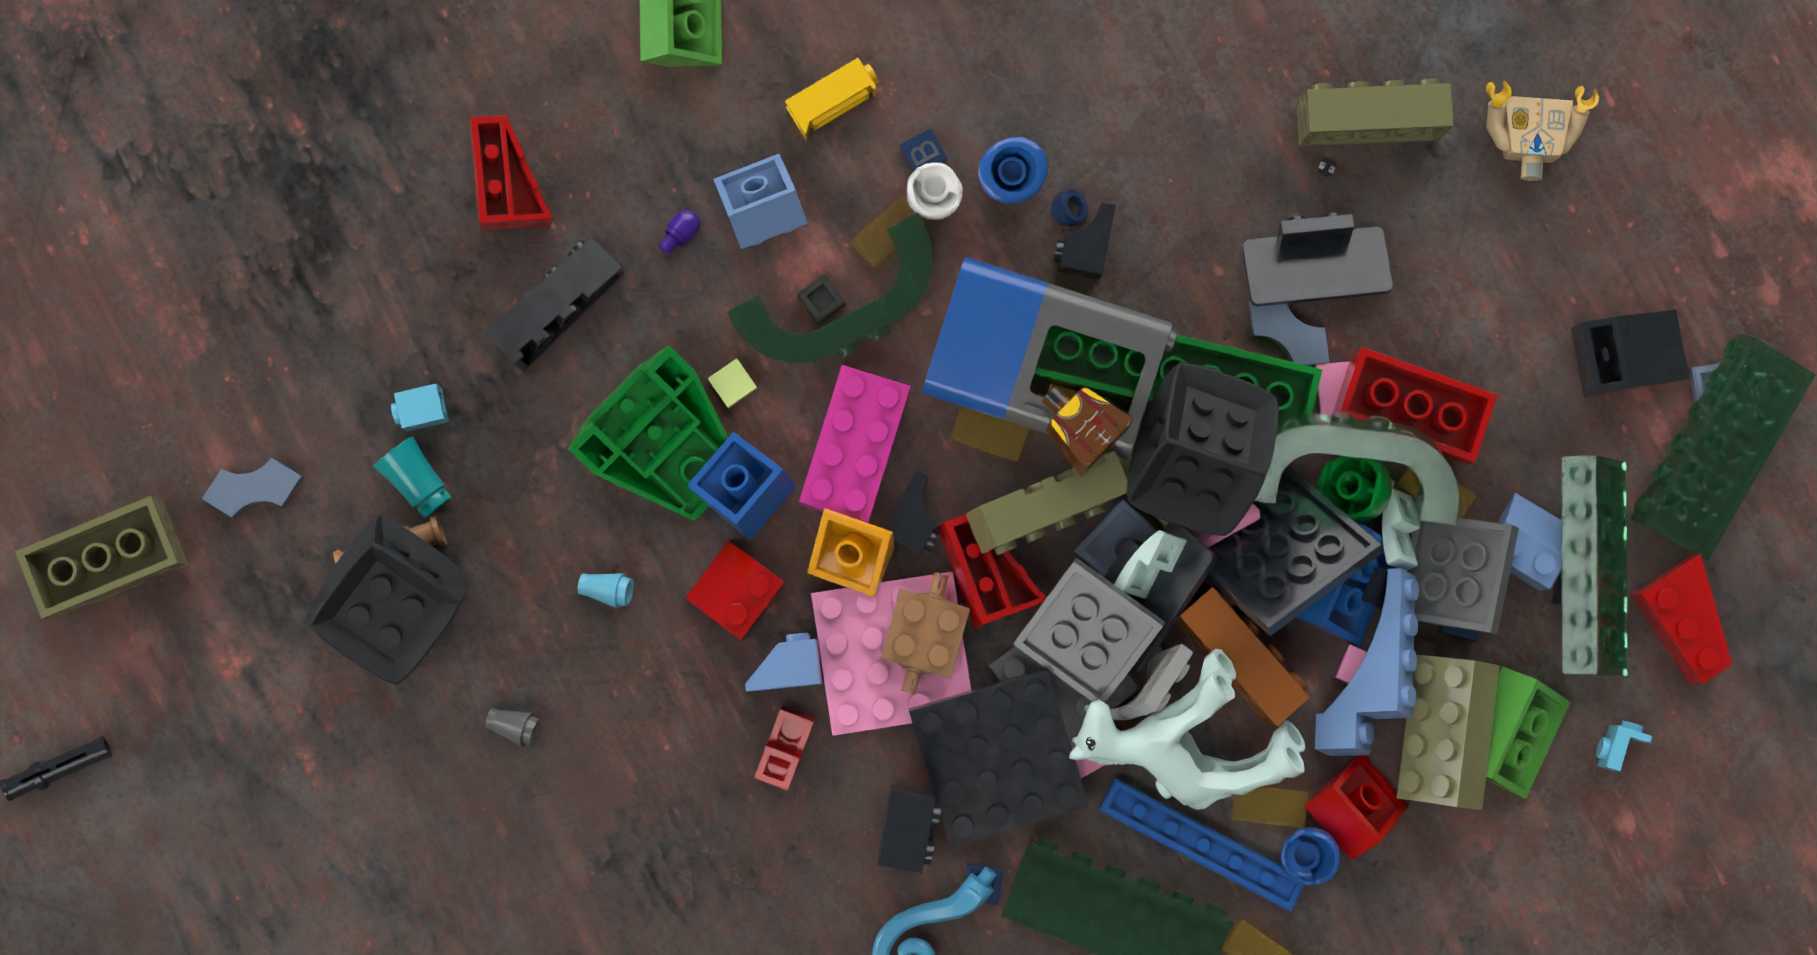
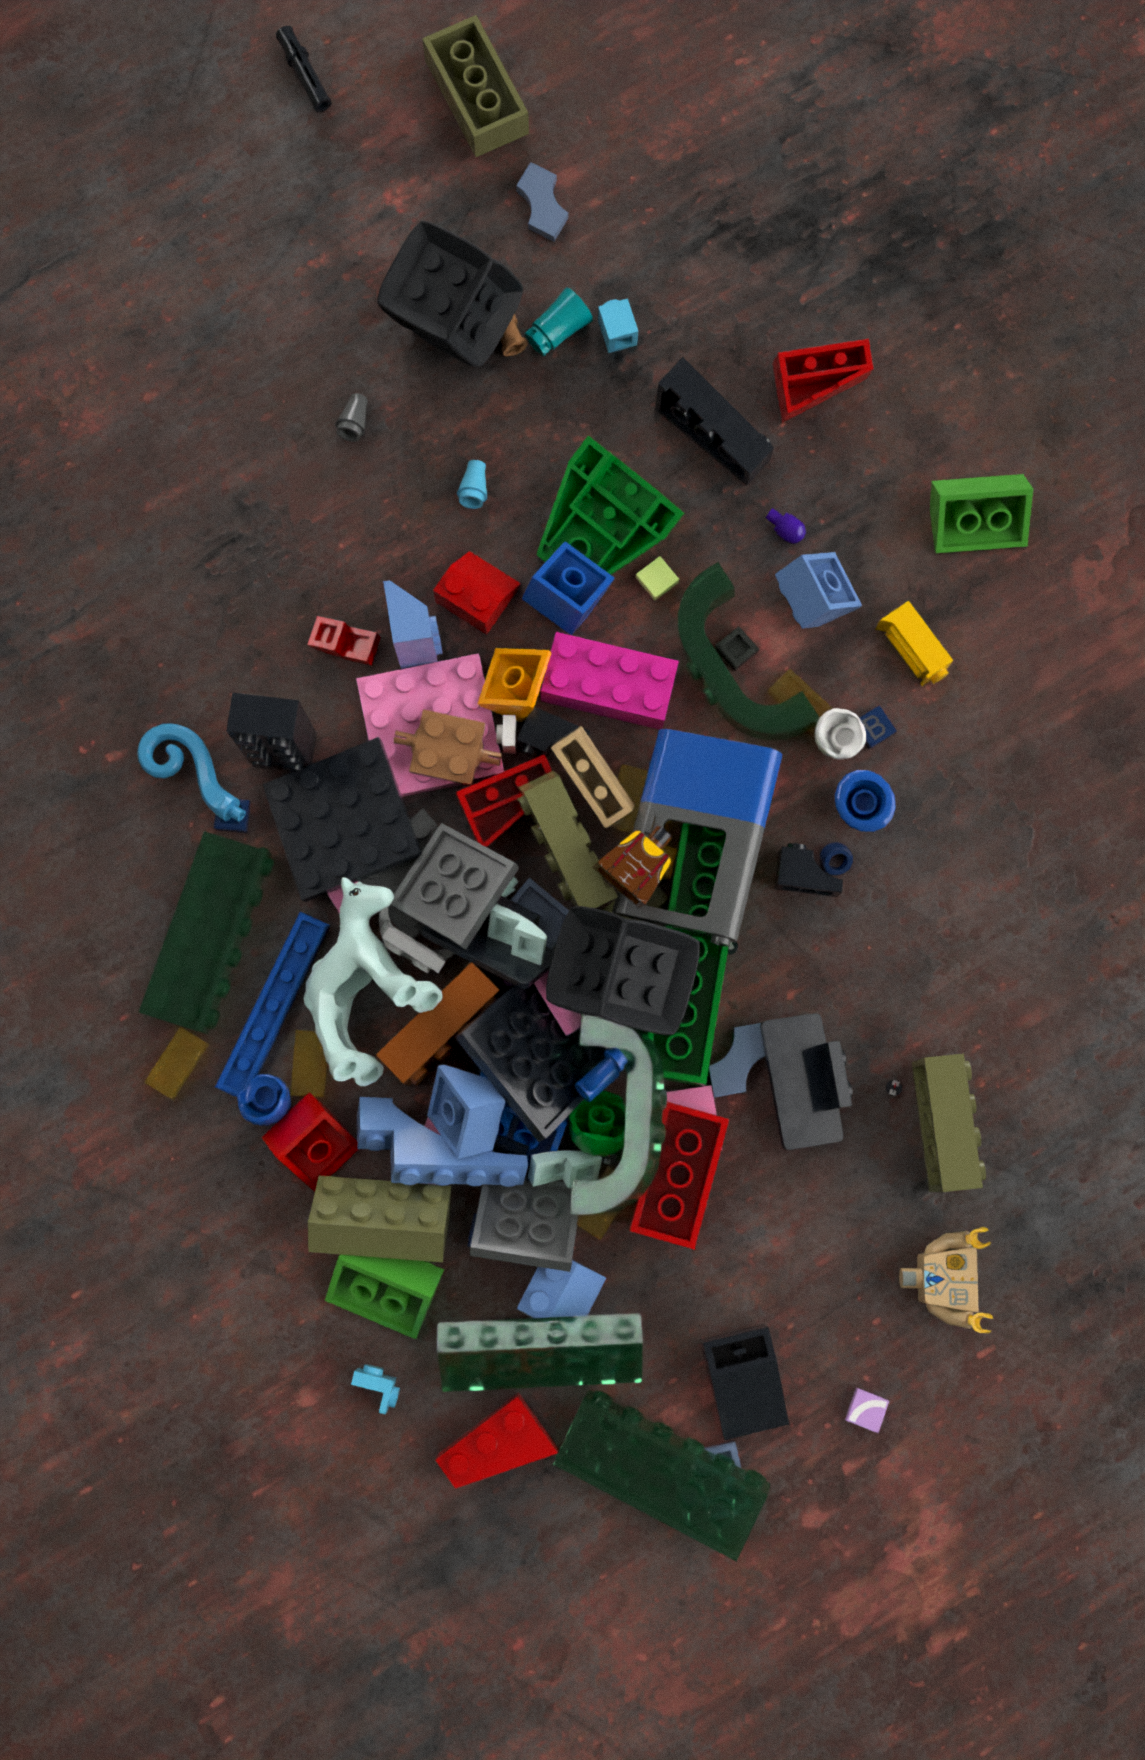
camera: 90 degrees right, 5 degrees down
none -> medium blue slope [427,1065,505,1159]
none -> white plate [496,715,516,754]
none -> tan brick [551,726,635,828]
none -> blue plant [575,1047,627,1102]
none -> lavender tile [845,1387,889,1433]

